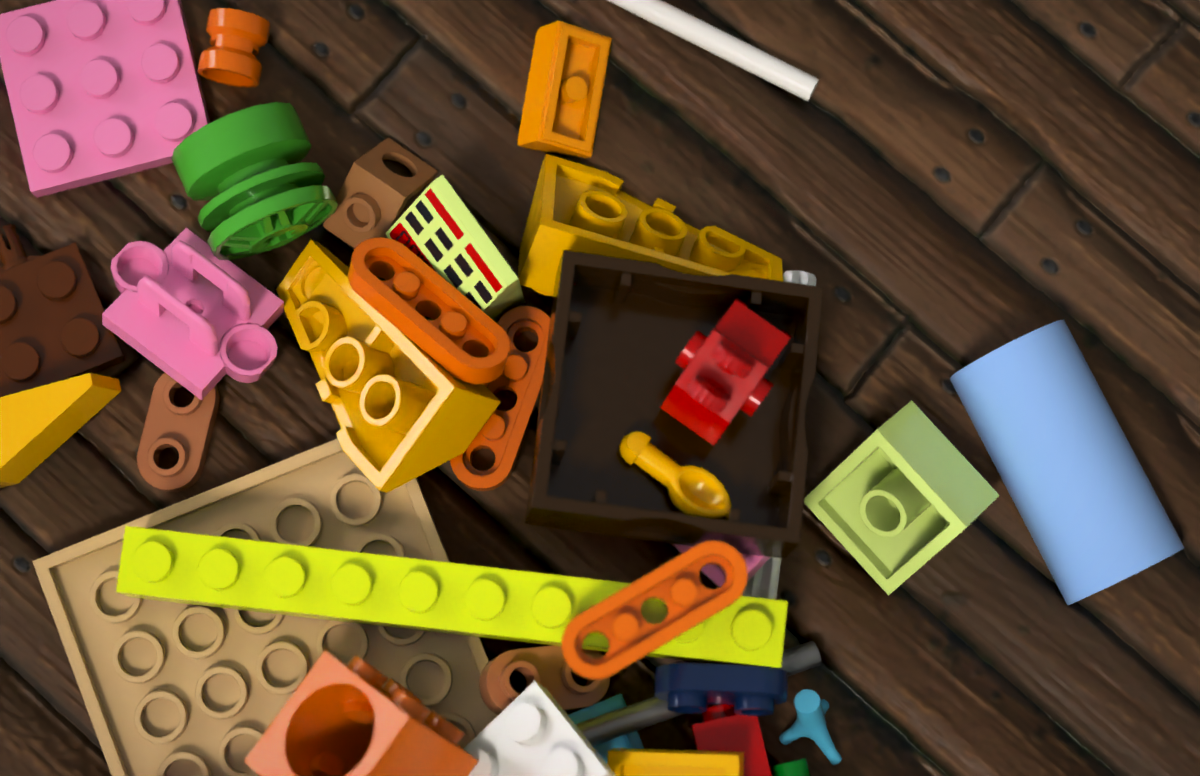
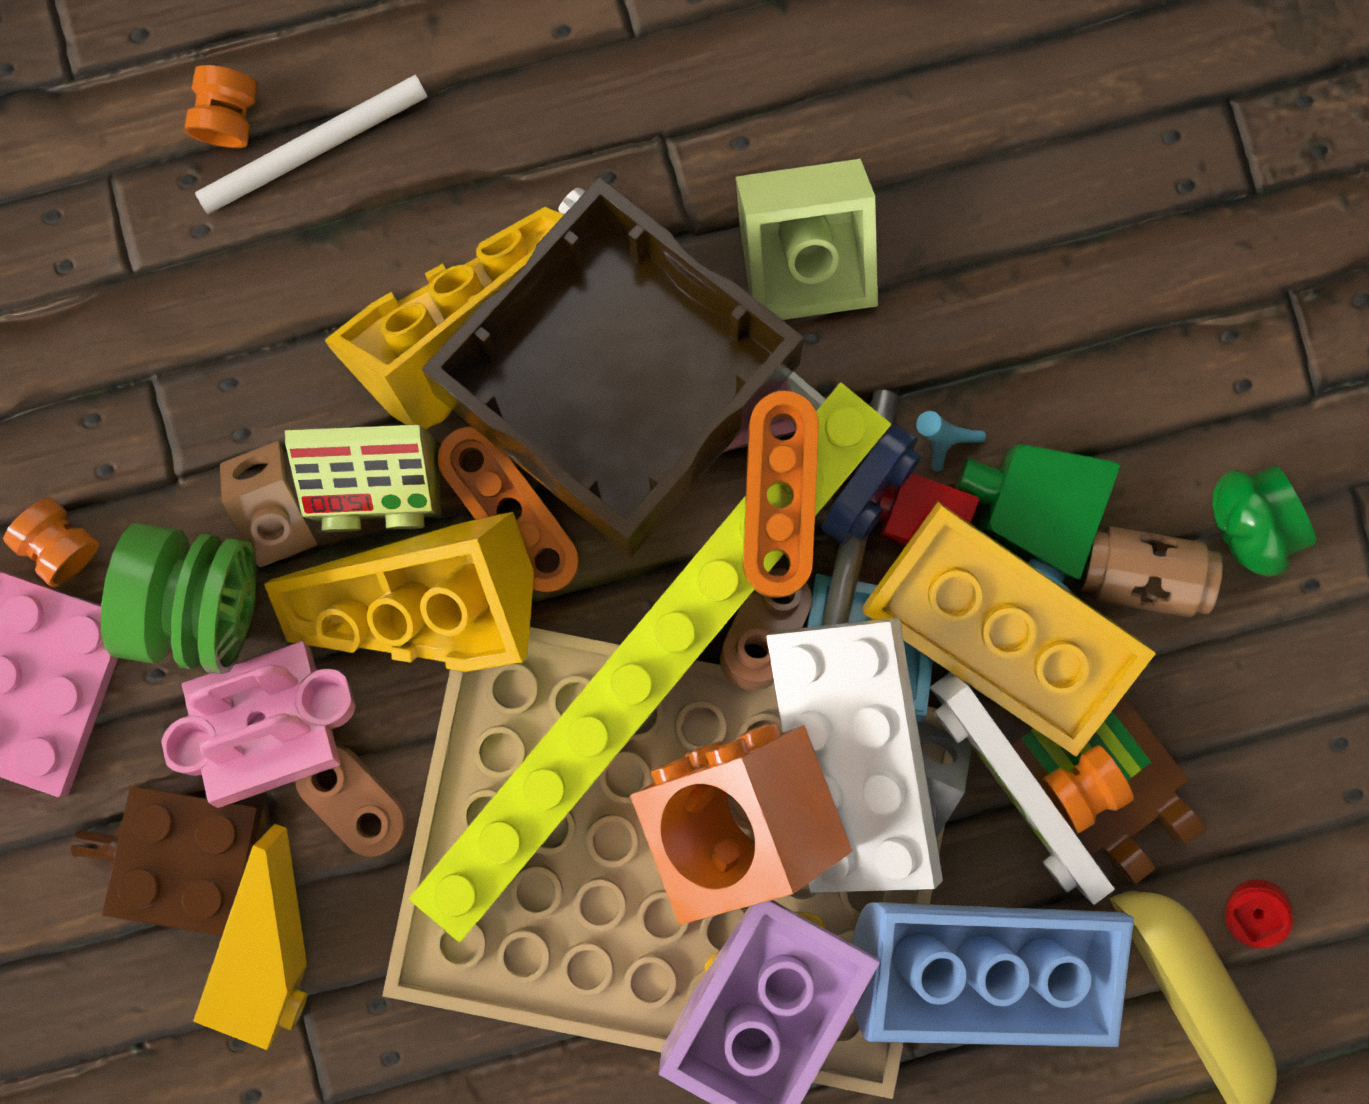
camera: 70 degrees left, 5 degrees up
orange plate [348,237,510,384] -> none
light orange slope [517,20,612,158] -> none
yellow piece [619,431,732,520] -> none
red hinge [660,299,792,446] -> none
light blue brick [949,320,1185,606] -> none

